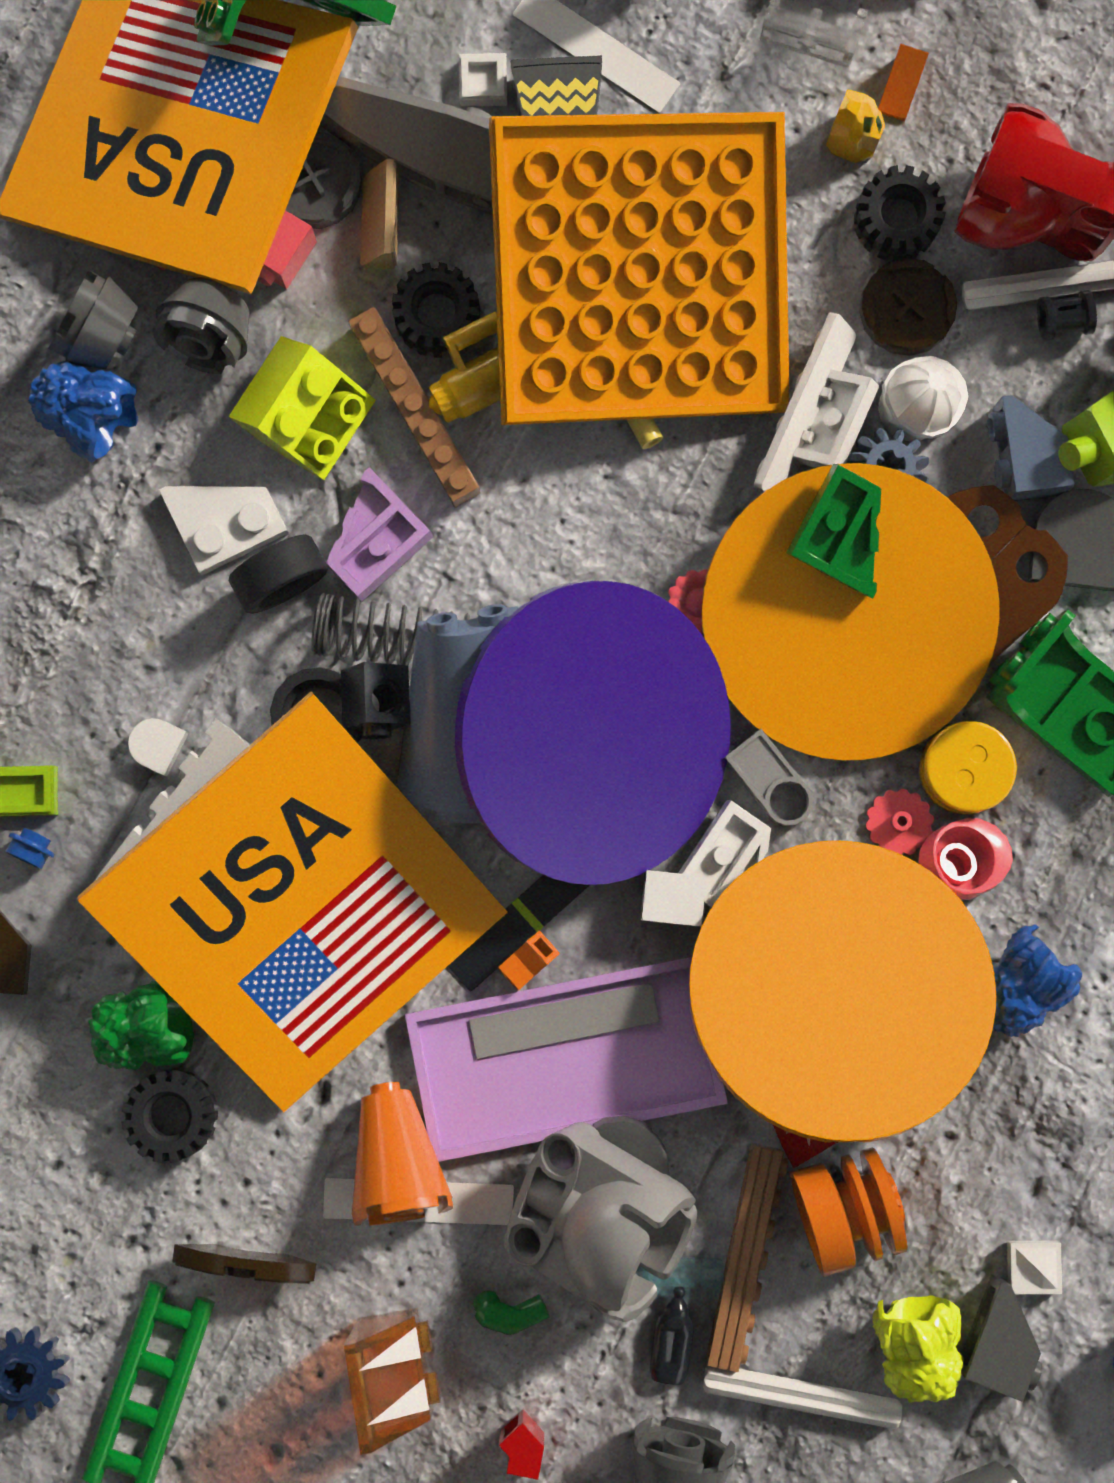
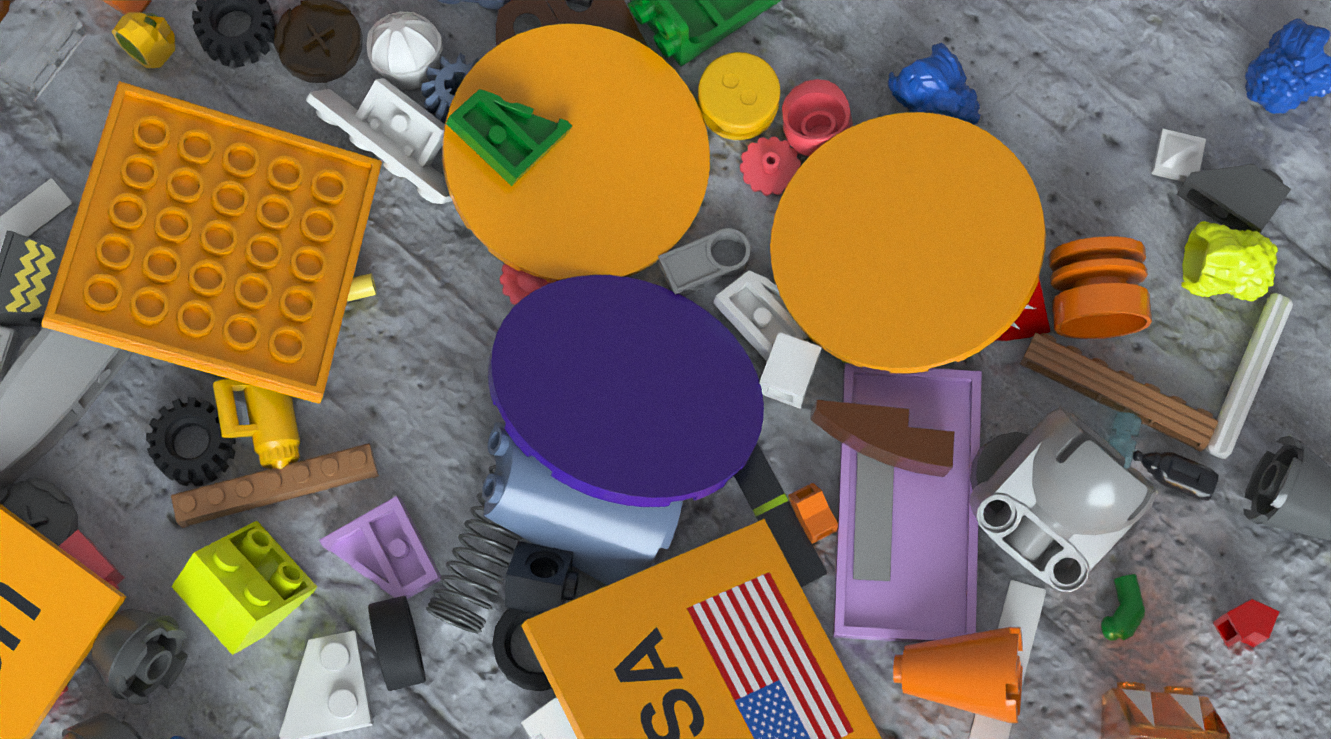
camera: 75 degrees left, 10 degrees down
tan slope [360,159,400,269] -> none
none -> reddish brown slope [810,400,955,477]

